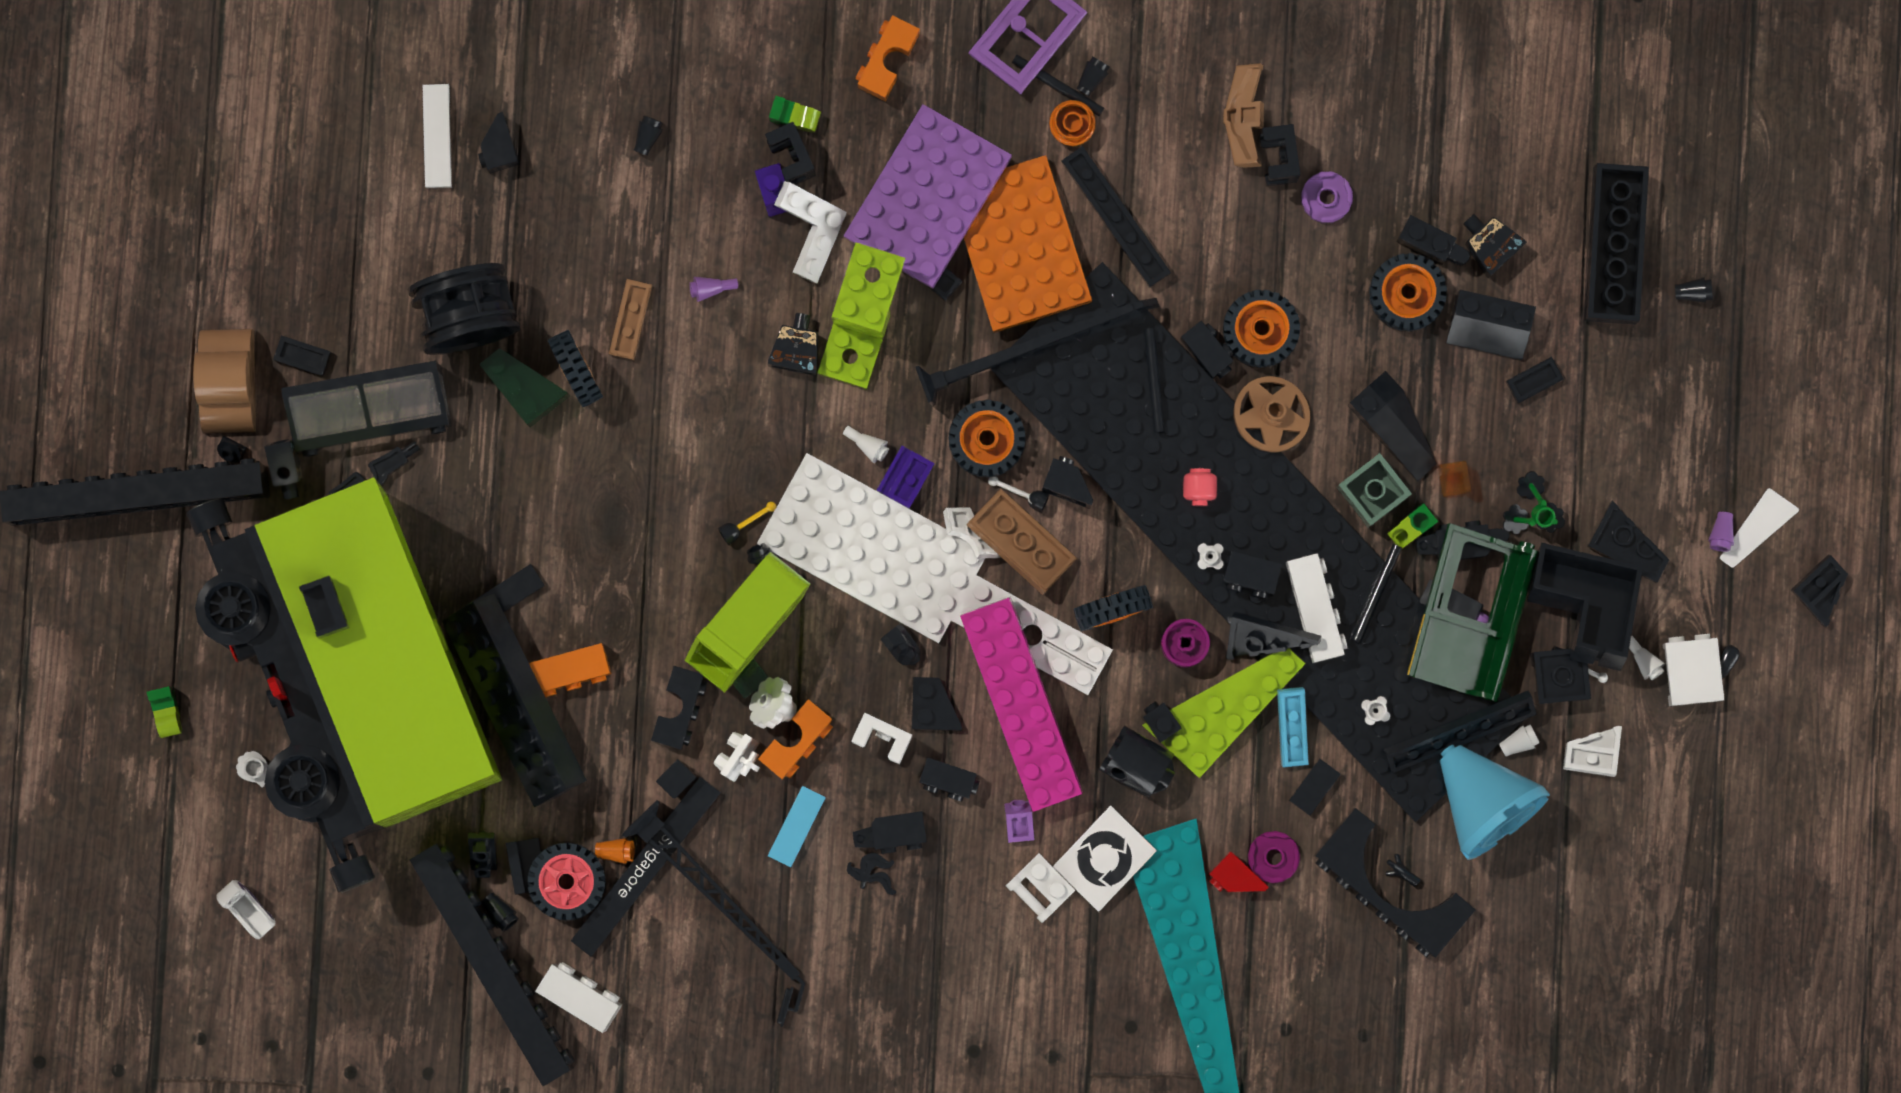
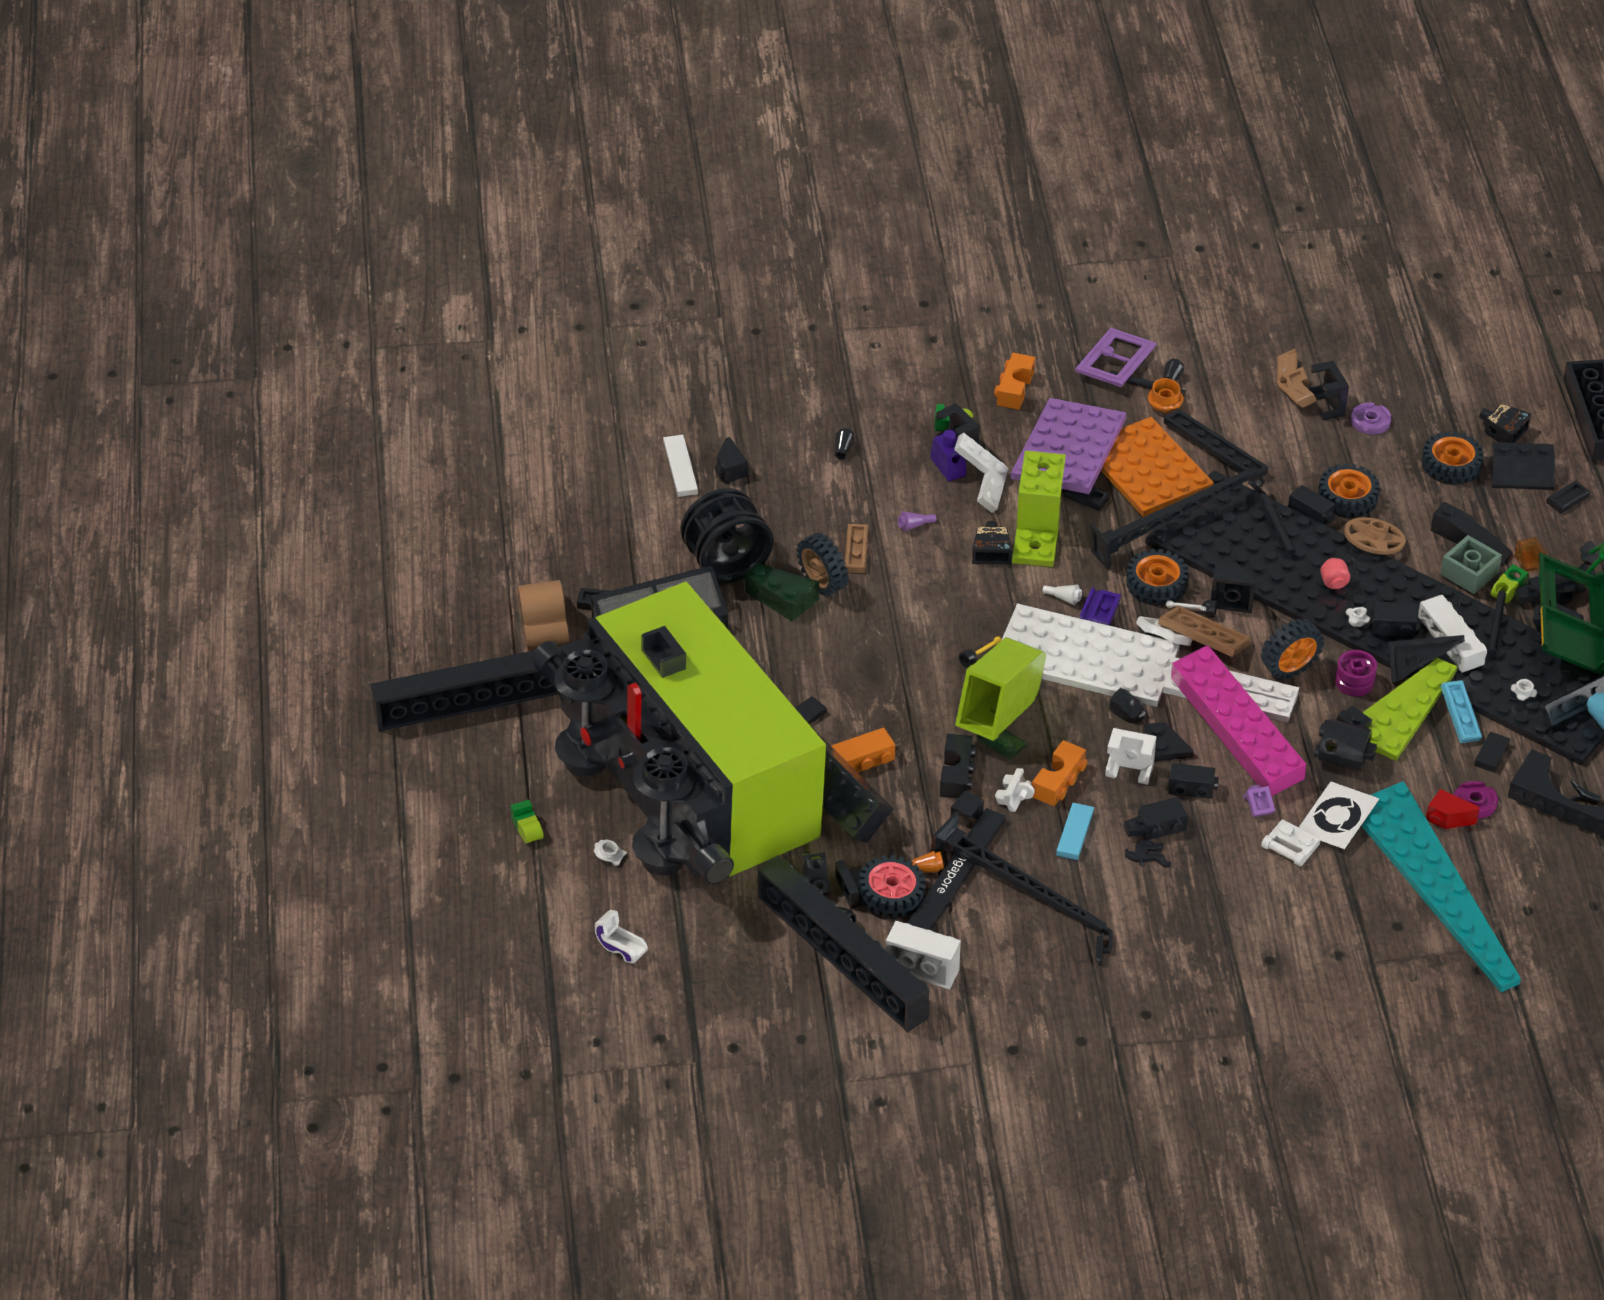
camera: 10 degrees left, 40 degrees down
white plant [749,677,797,729] -> none
black hinge [1396,215,1470,266] -> none

